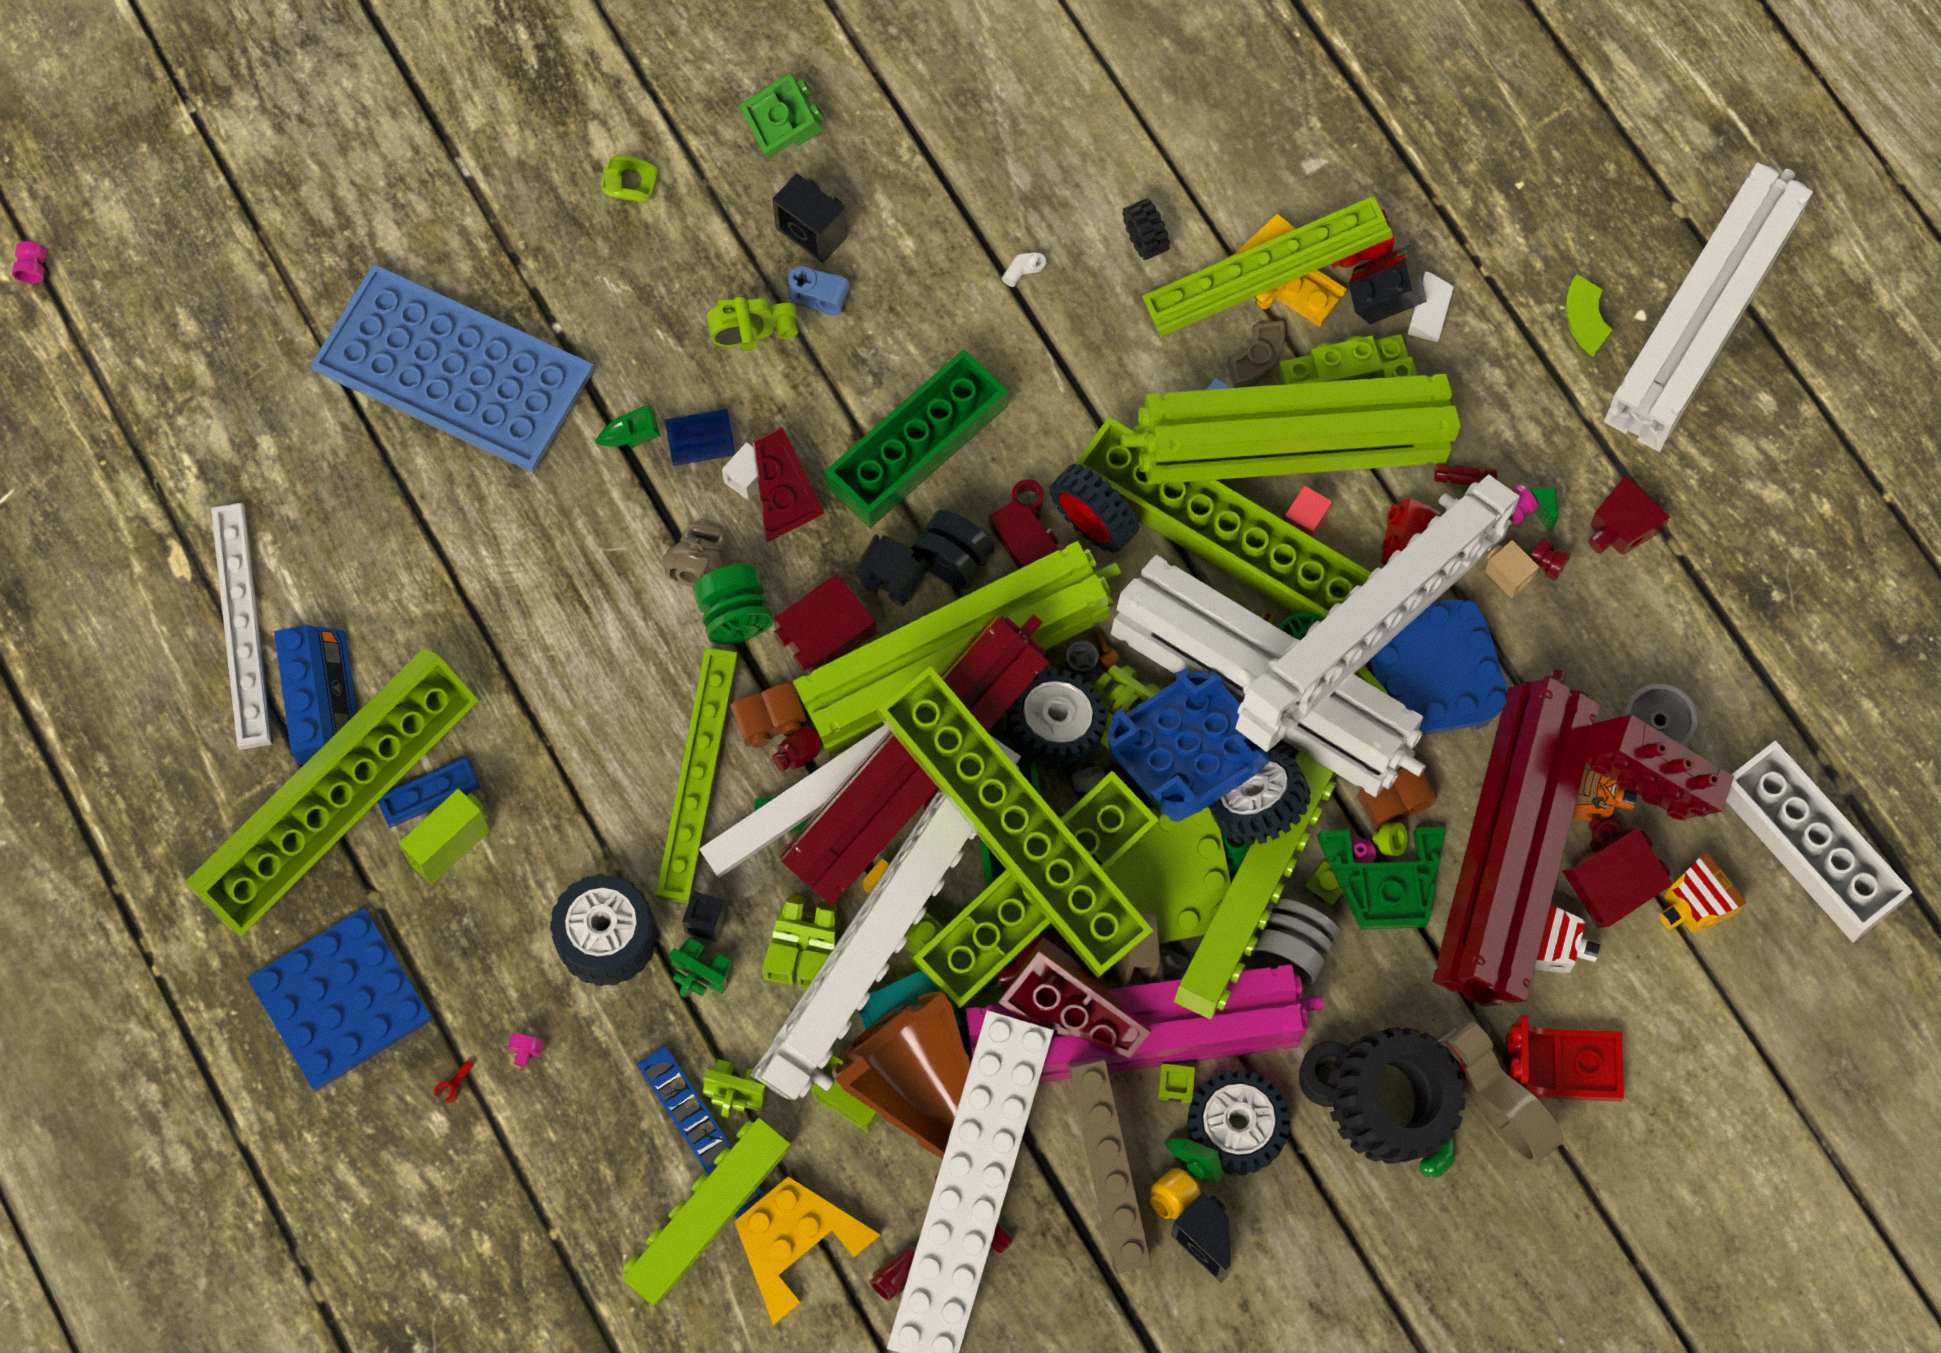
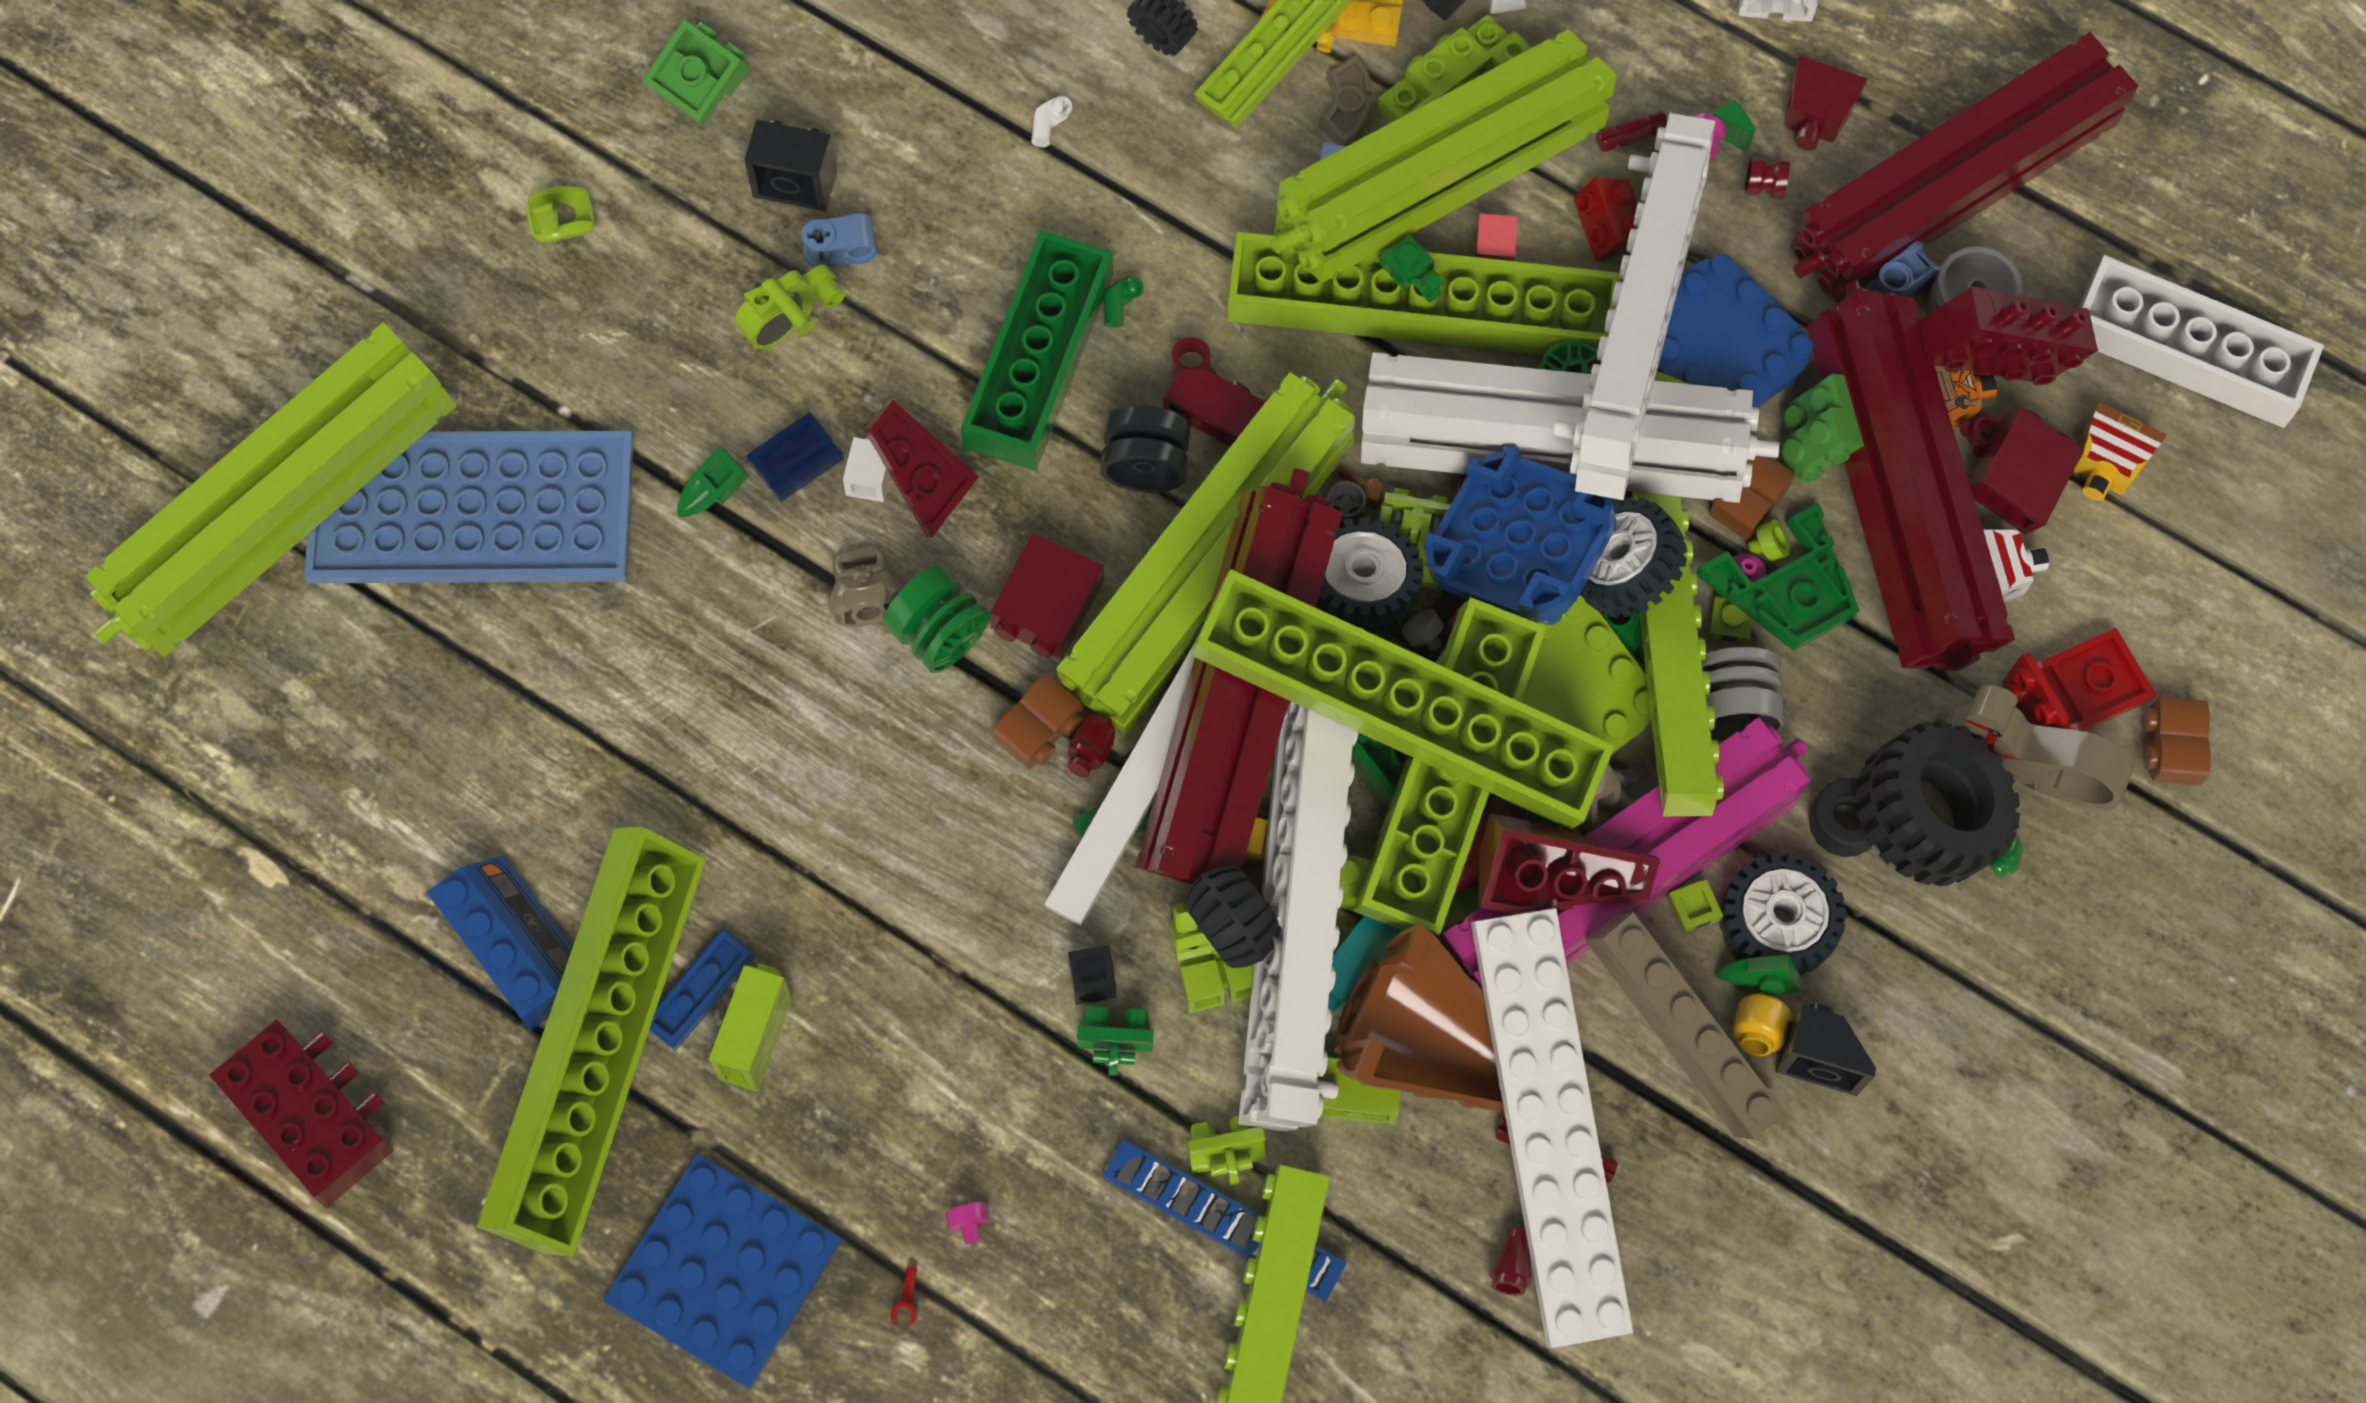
camera: 30 degrees left, 0 degrees up
white tile [211,503,272,750] -> none
wheel [550,874,657,986] -> none
lime plate [656,648,738,904] -> none
yellow wing [734,1177,880,1326] -> none
black brick [855,534,930,607] -> none
black wheel [1049,464,1140,553] -> none
tan brick [1485,540,1539,599] -> none
none -> lime brick [85,322,457,658]
none -> dark red piece [209,1018,393,1208]
none -> green arm [1104,276,1144,328]
none -> black wheel [1184,865,1281,968]
none -> green plate [1379,235,1443,302]
none -> bright green plate [1779,374,1864,482]
none -> dark red brick [1791,31,2138,303]
none -> medium blue piece [1870,241,1942,297]
none -> dark orange brick [2144,696,2211,786]

